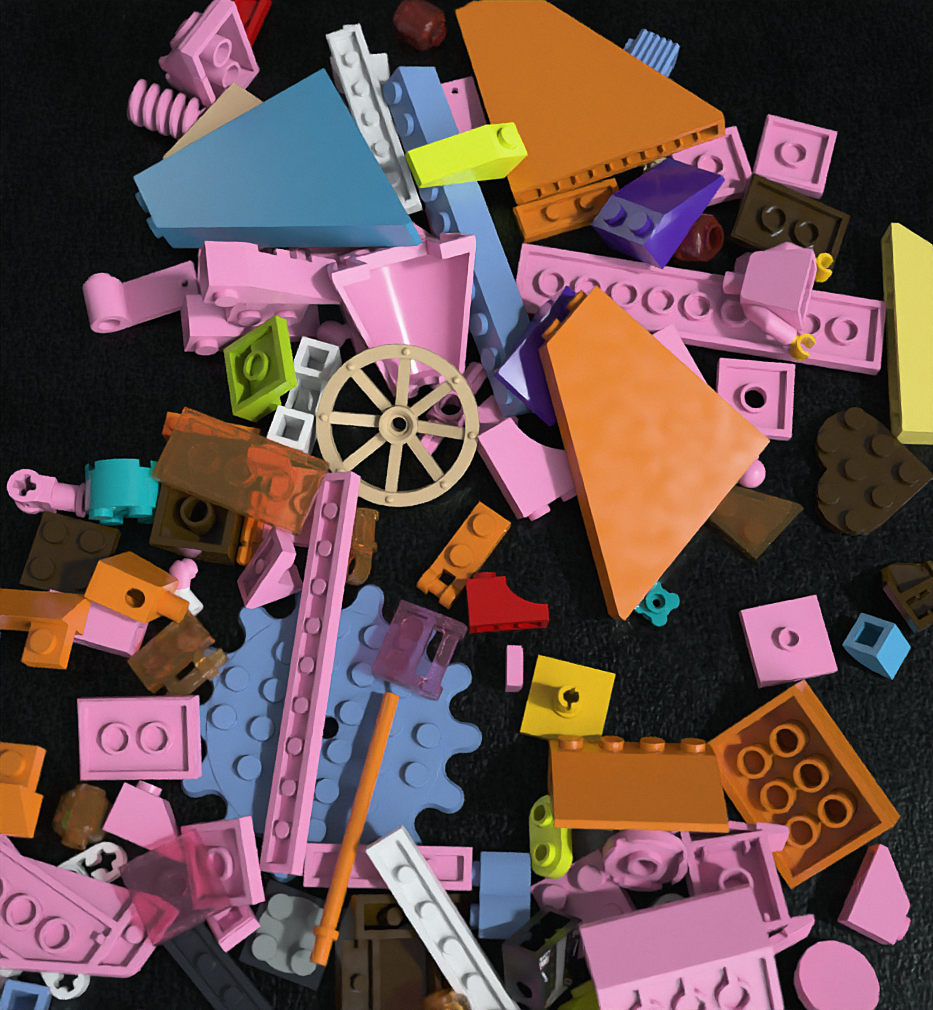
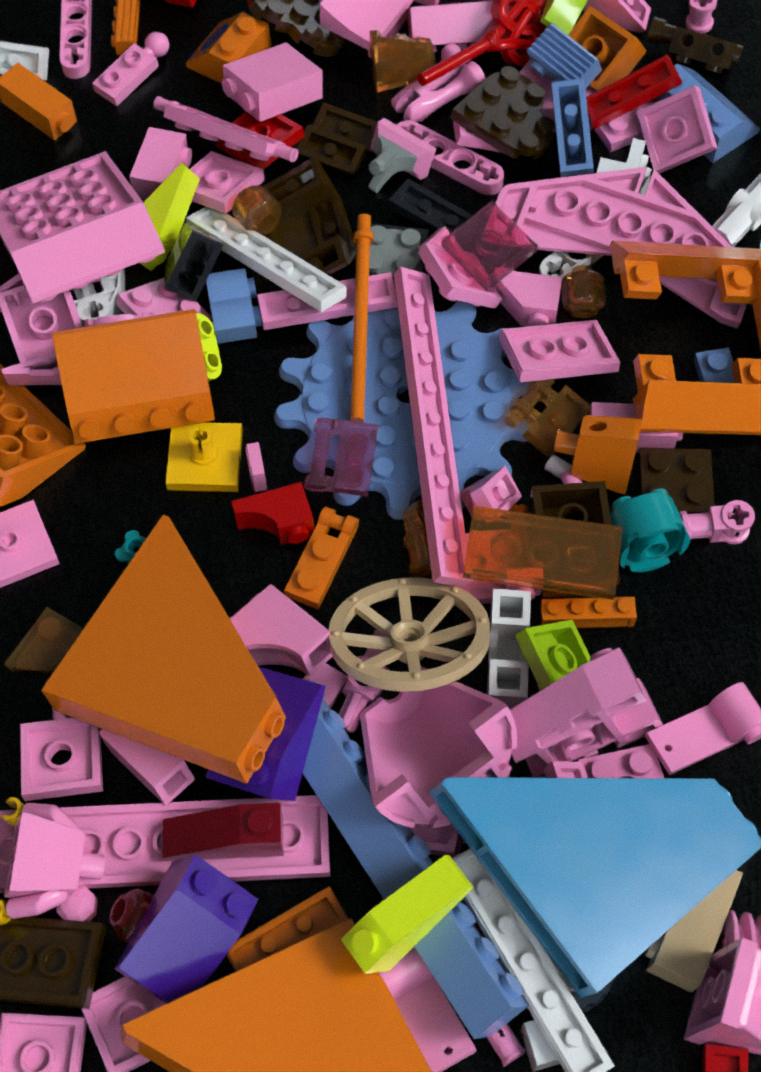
camera: 170 degrees right, 10 degrees down
none -> dark red slope [162,803,284,861]

